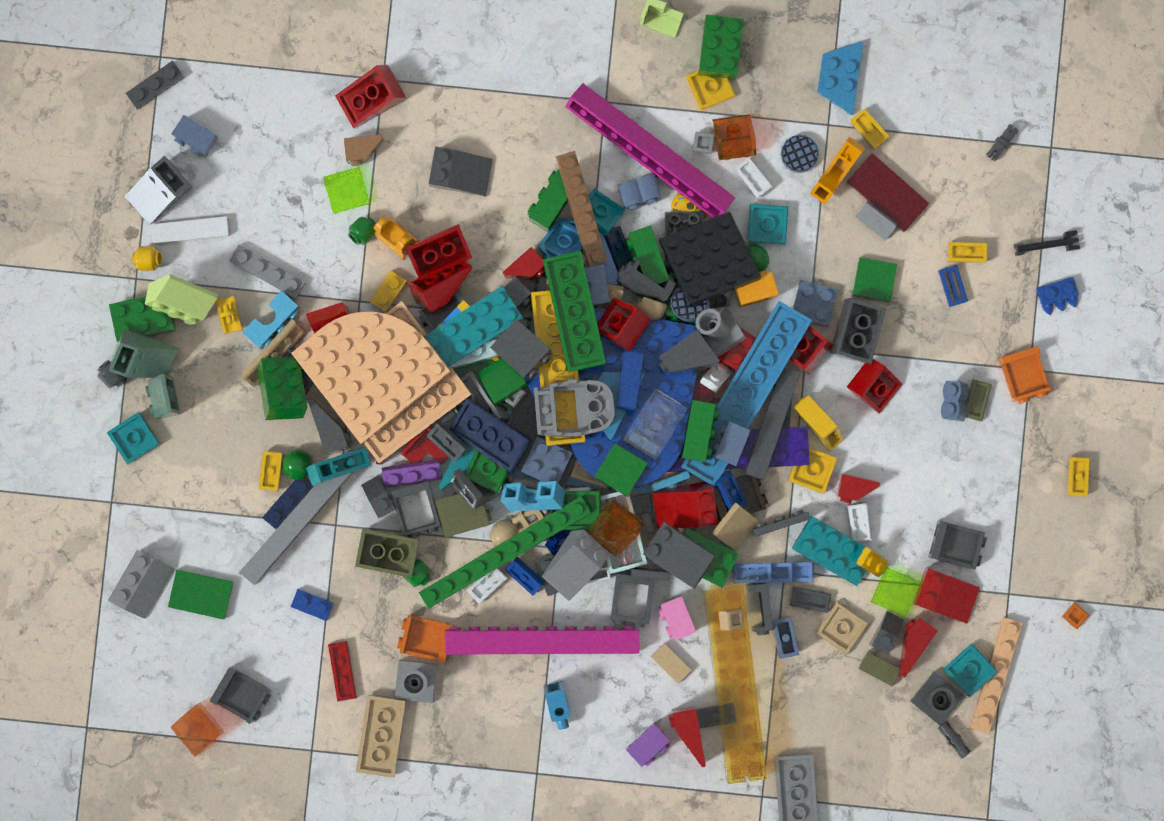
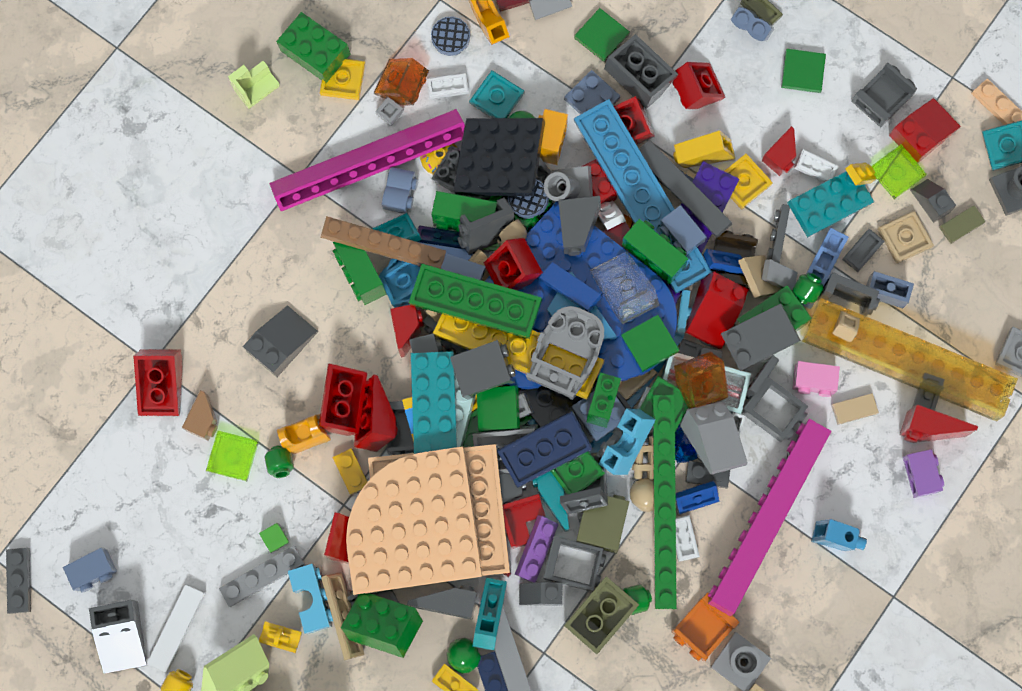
camera: 55 degrees left, 10 degrees down
dark grey plate [427,421,468,462] -> none
red slope [898,617,937,679] -> none
orange tile [1061,602,1089,629] -> none
none -> bright green slope [259,523,289,553]
none -> green window [586,372,621,428]
none -> light grey tile [762,259,798,292]
none -> green tile [781,49,826,93]
none -> green head [793,272,824,305]

